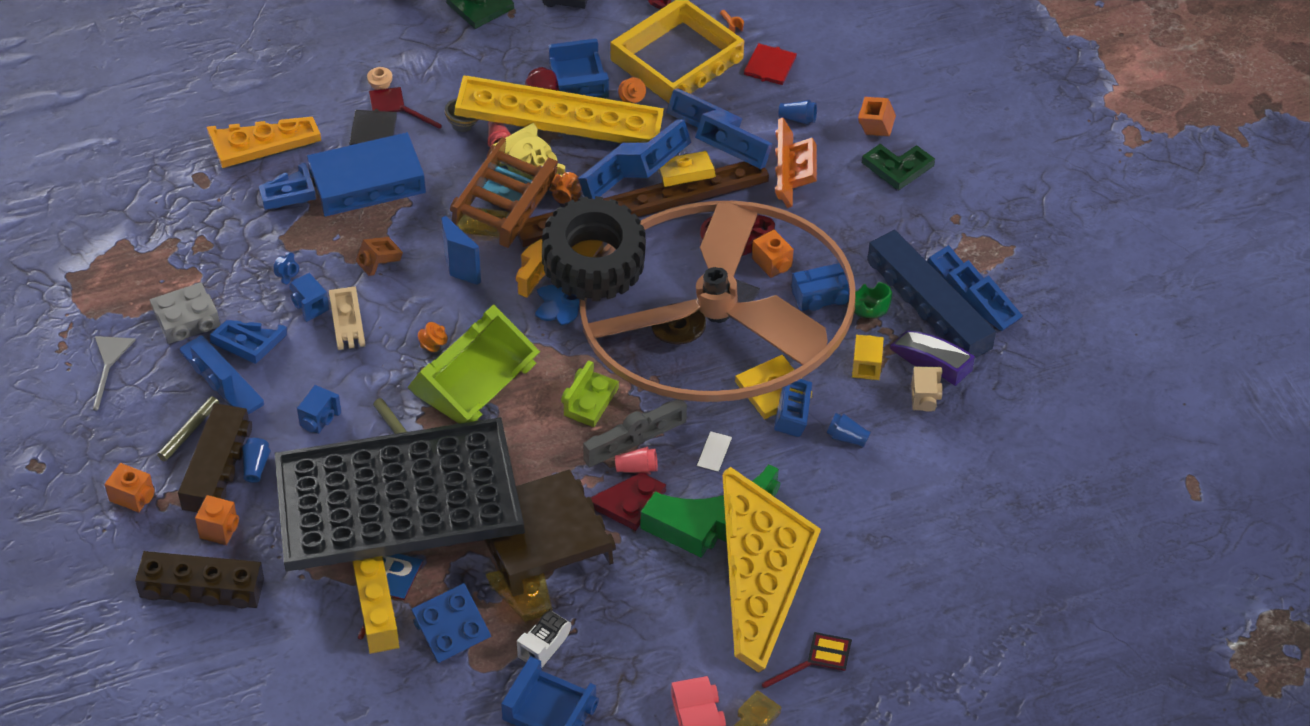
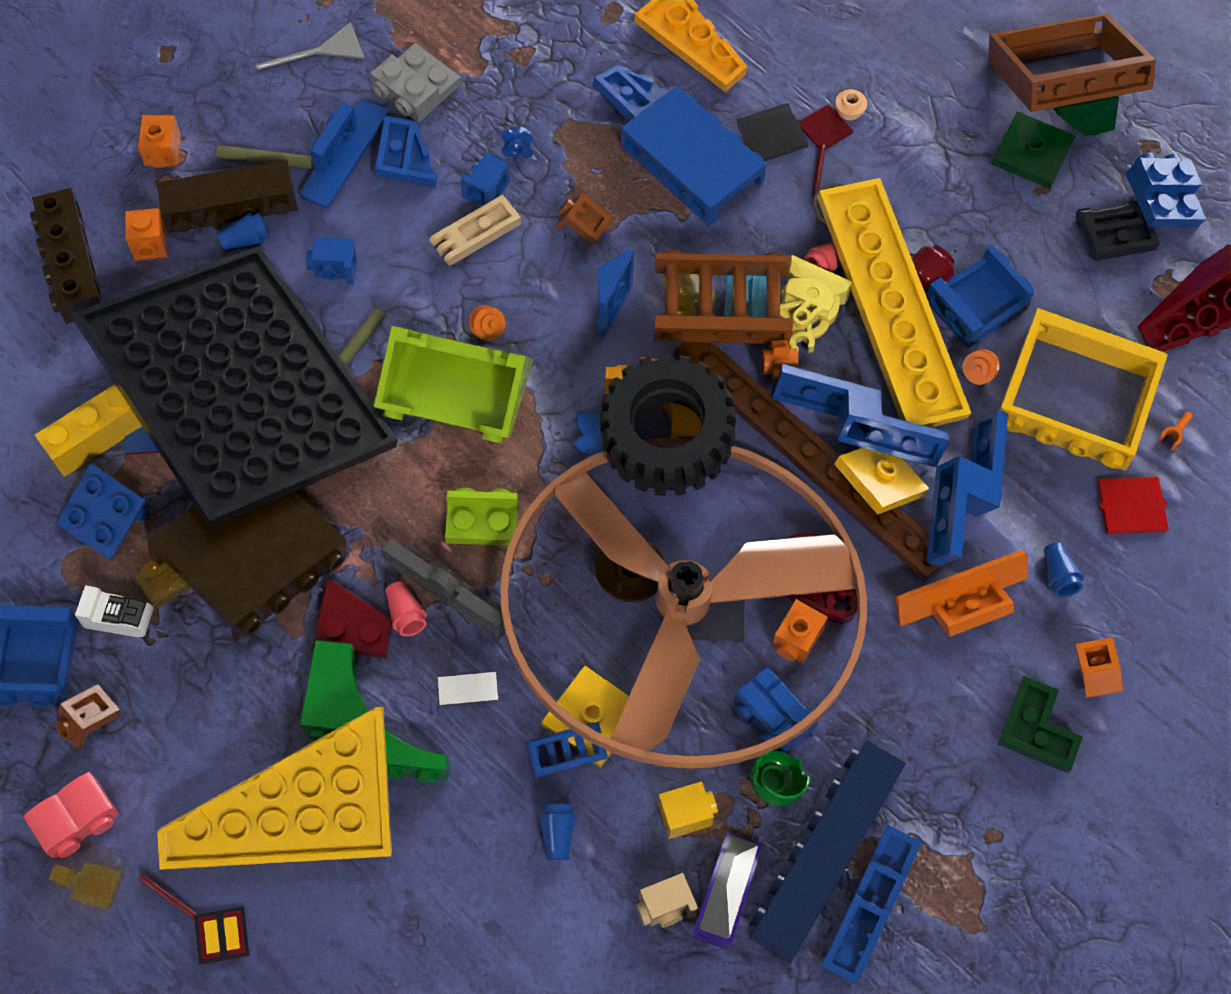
camera: 65 degrees right, 15 degrees up
none -> dark orange bracket [56,684,120,749]

